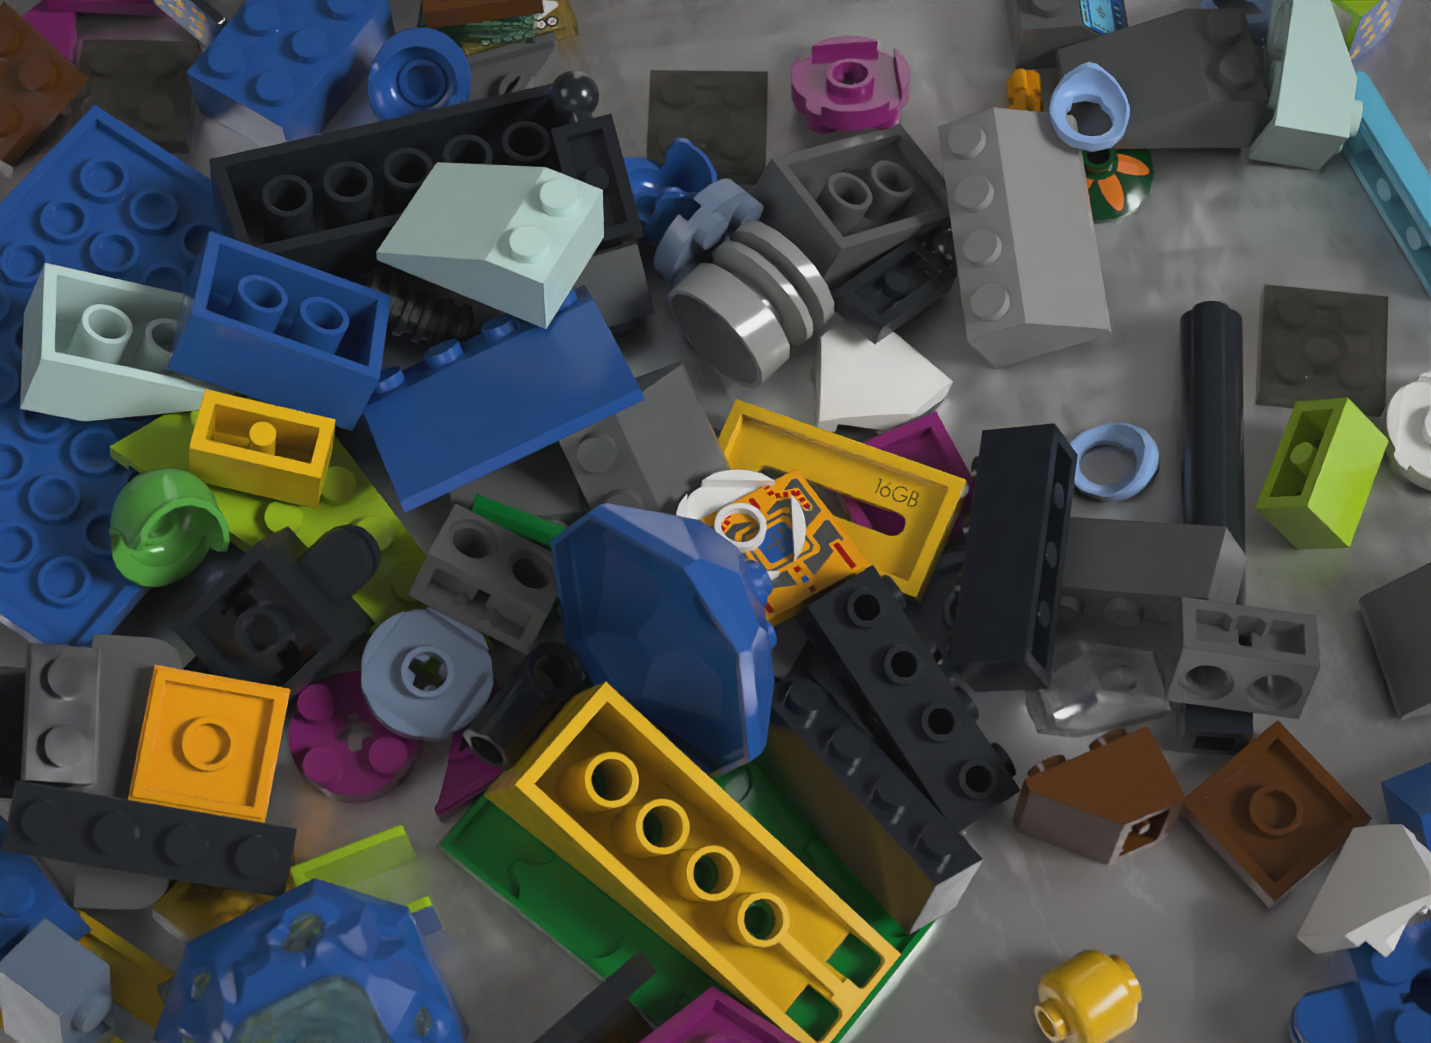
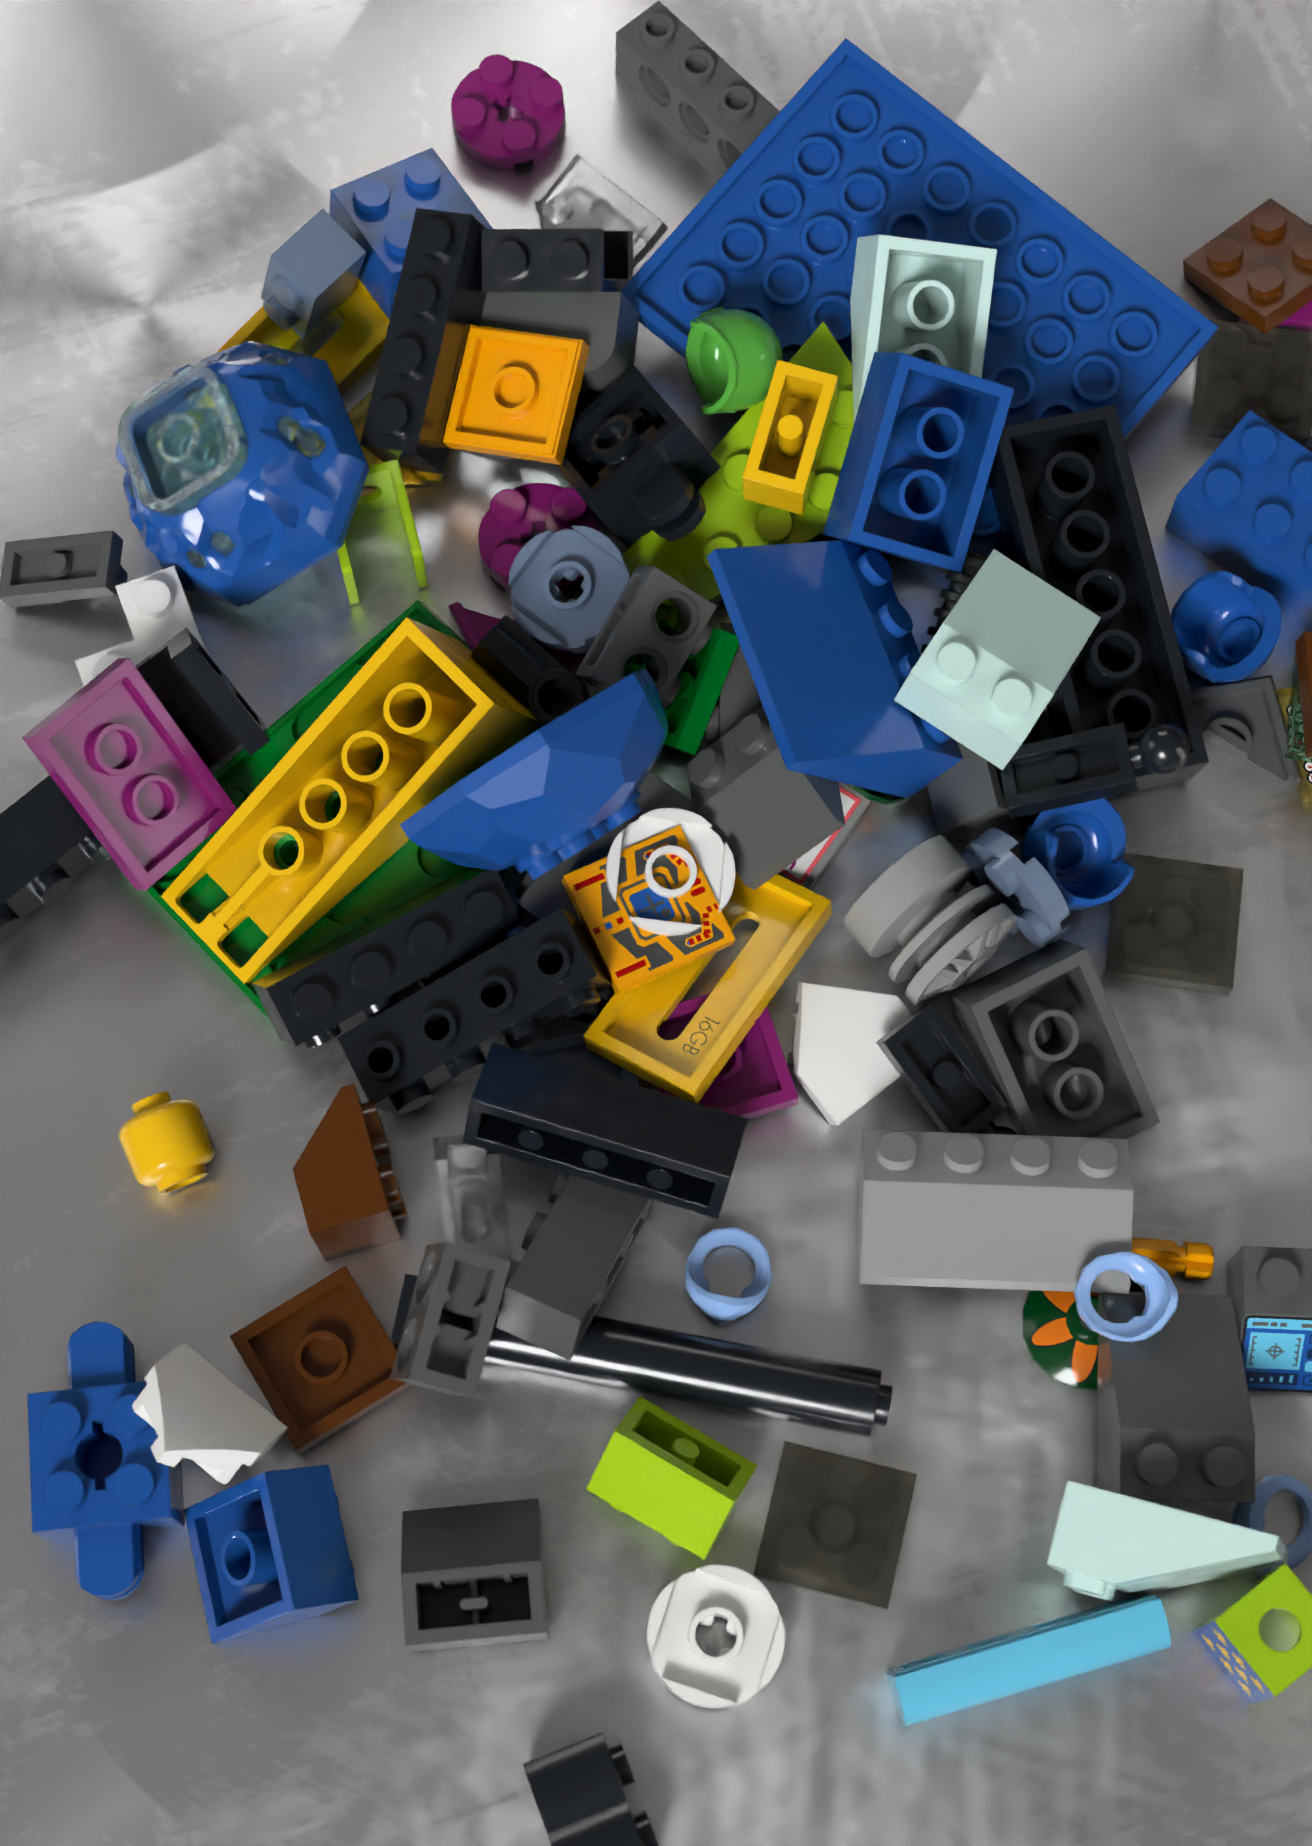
camera: 95 degrees right, 5 degrees up
magenta plate [791,36,910,134] -> none

